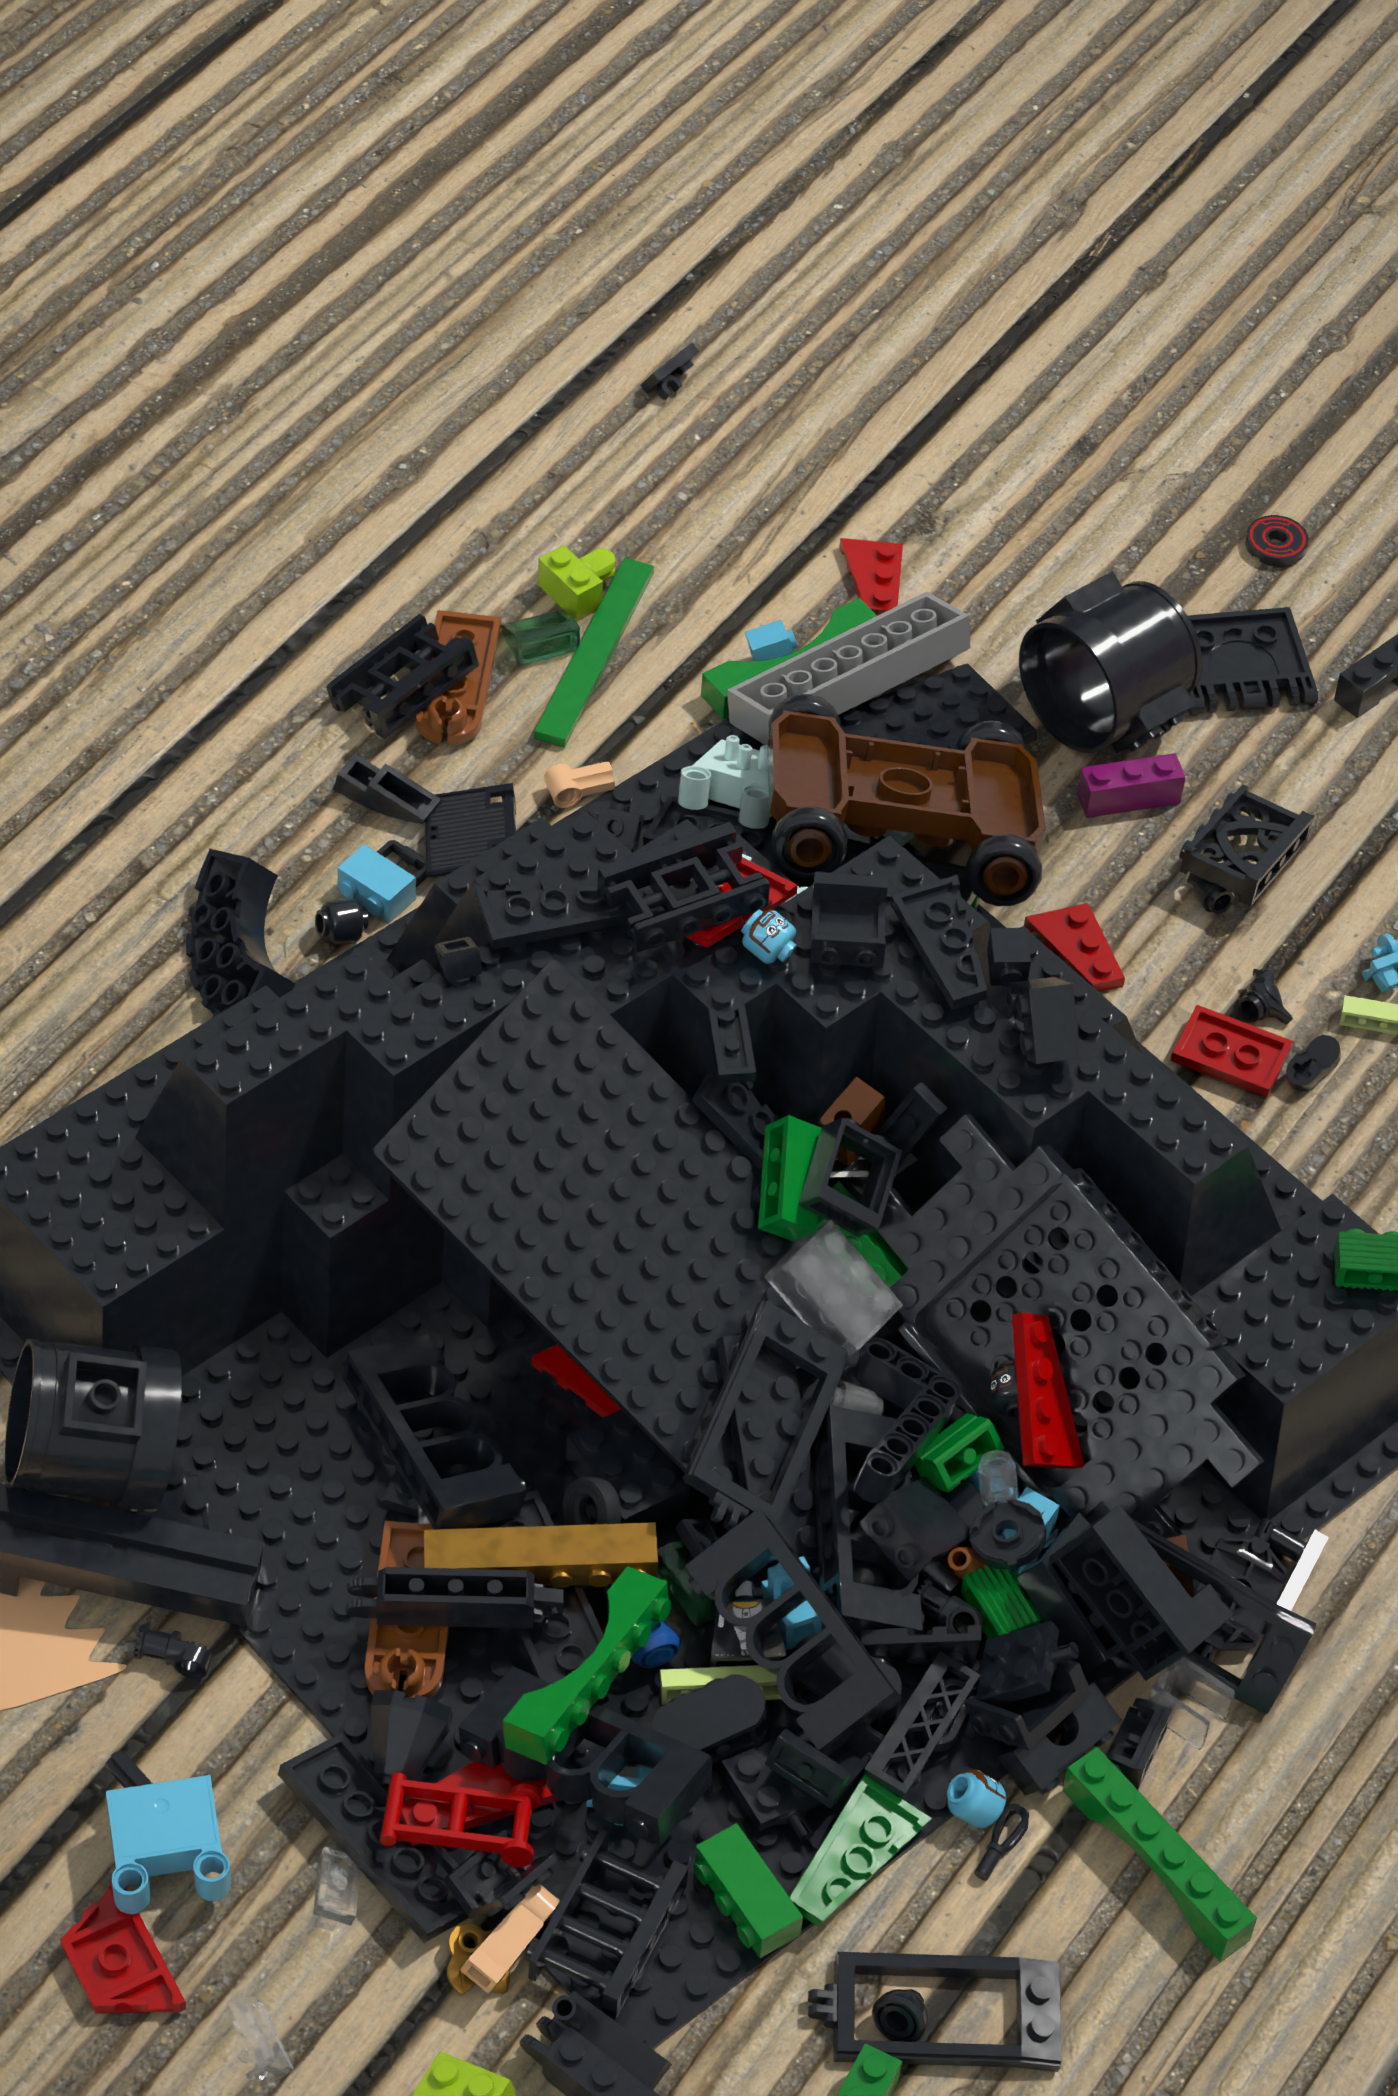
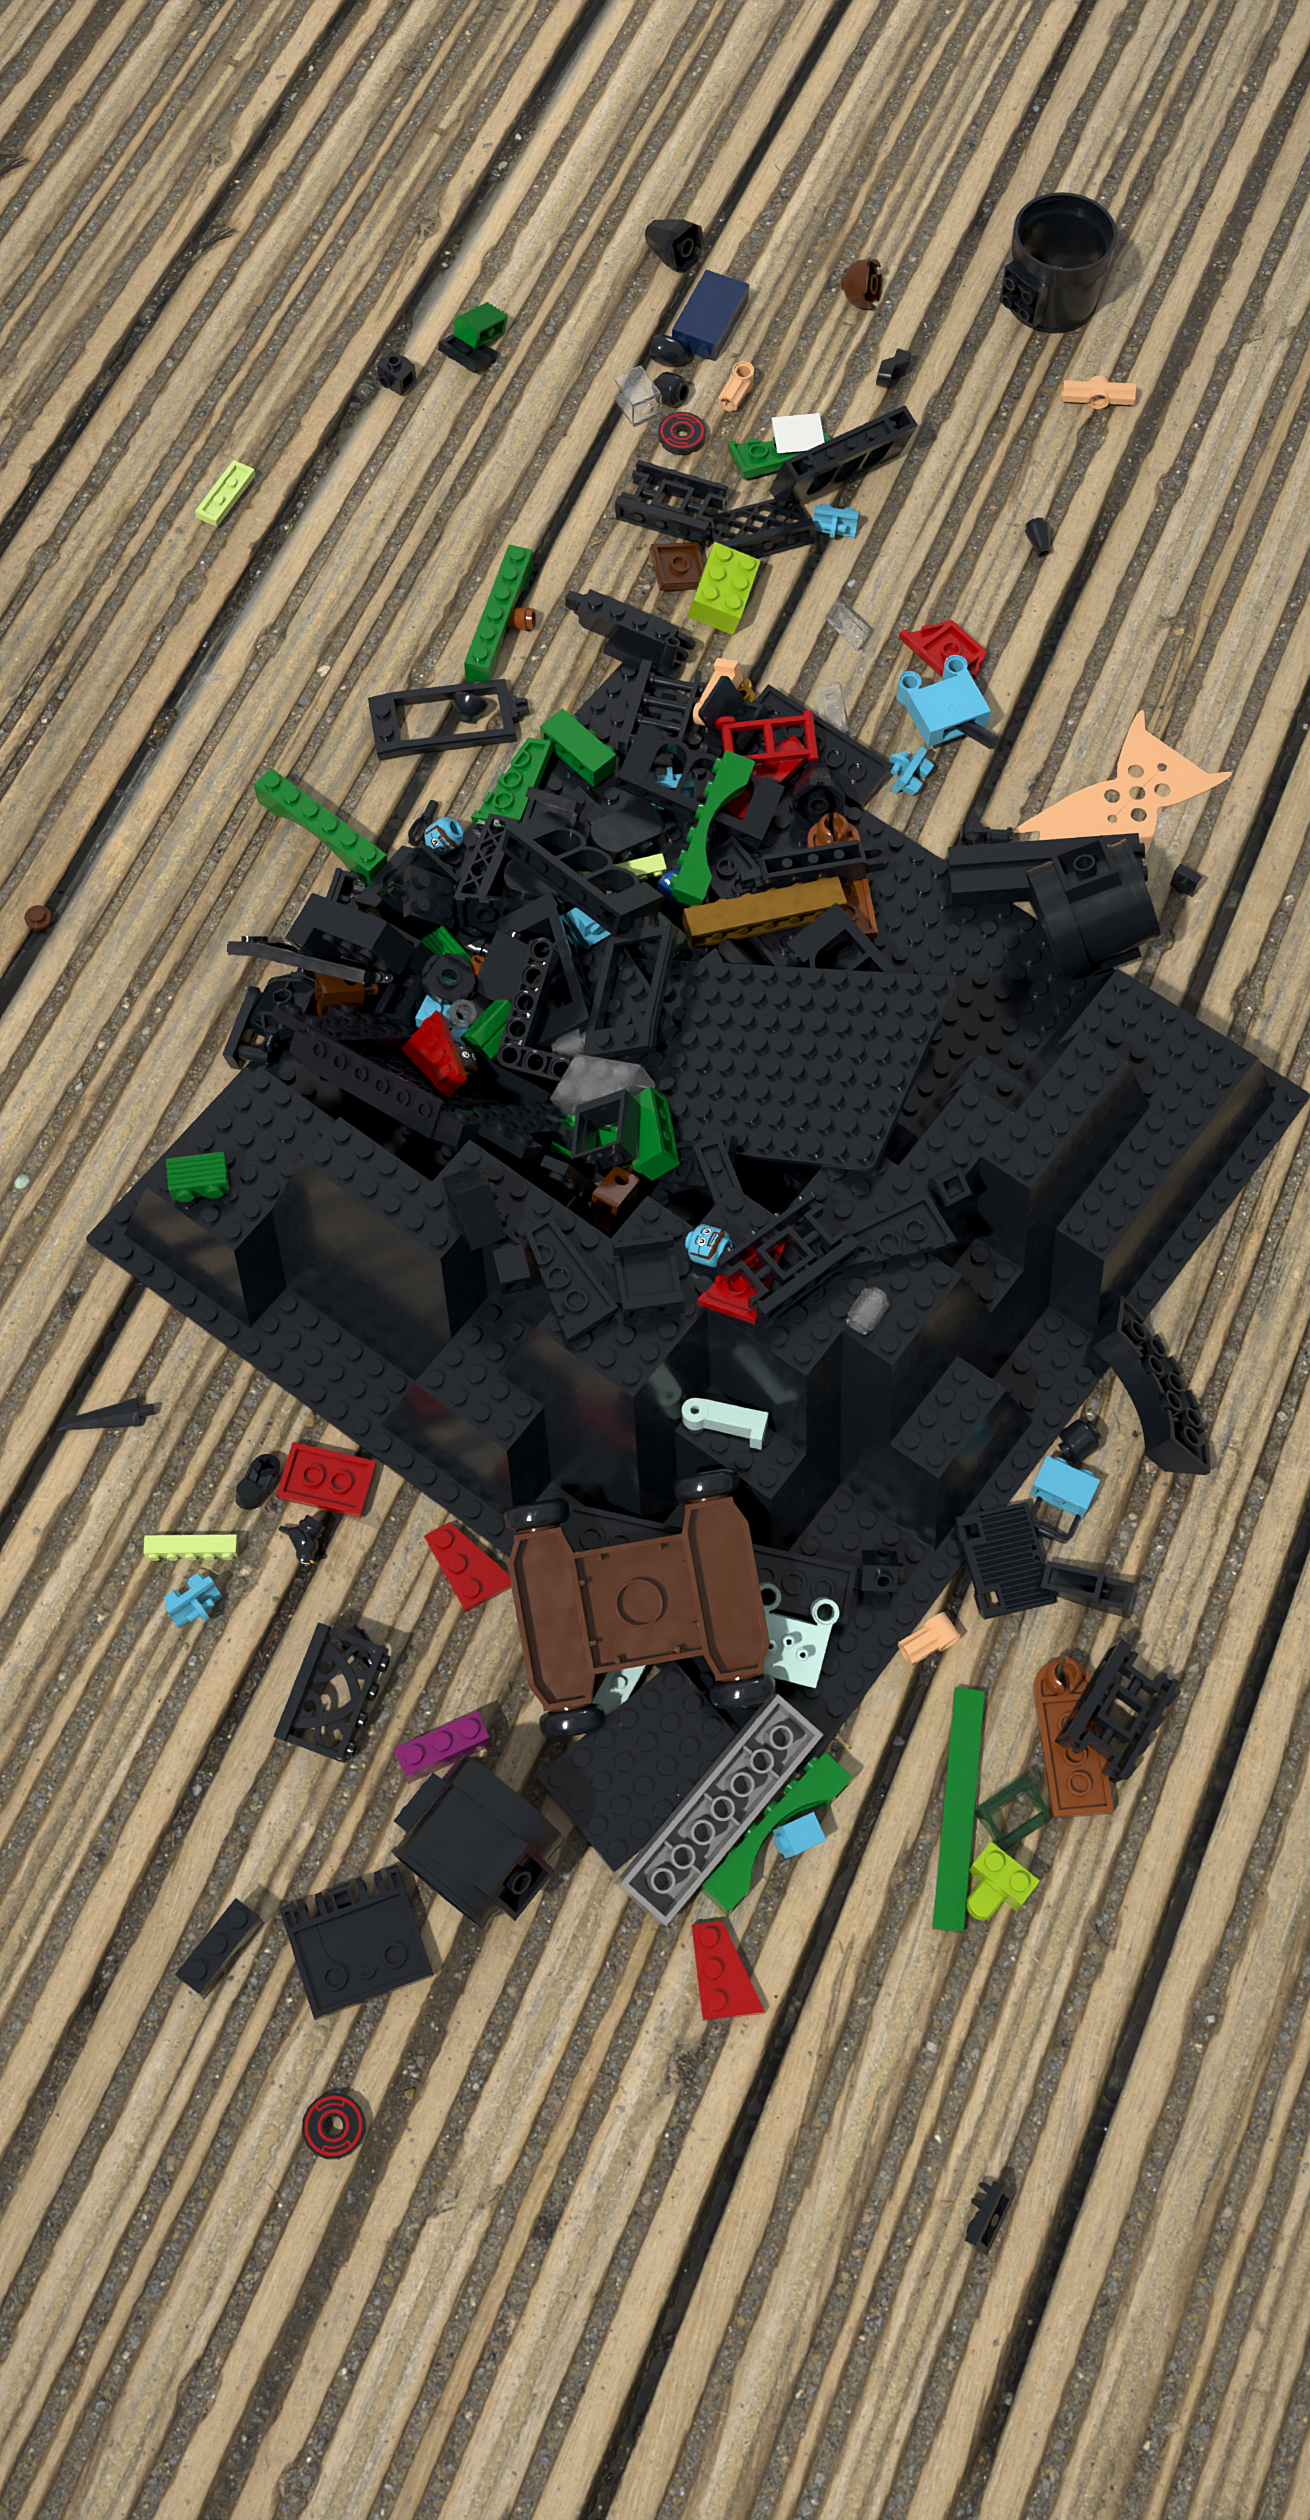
camera: 170 degrees right, 15 degrees up
none -> clear brick [846,1287,889,1334]
none -> medium azure hips [888,746,934,796]

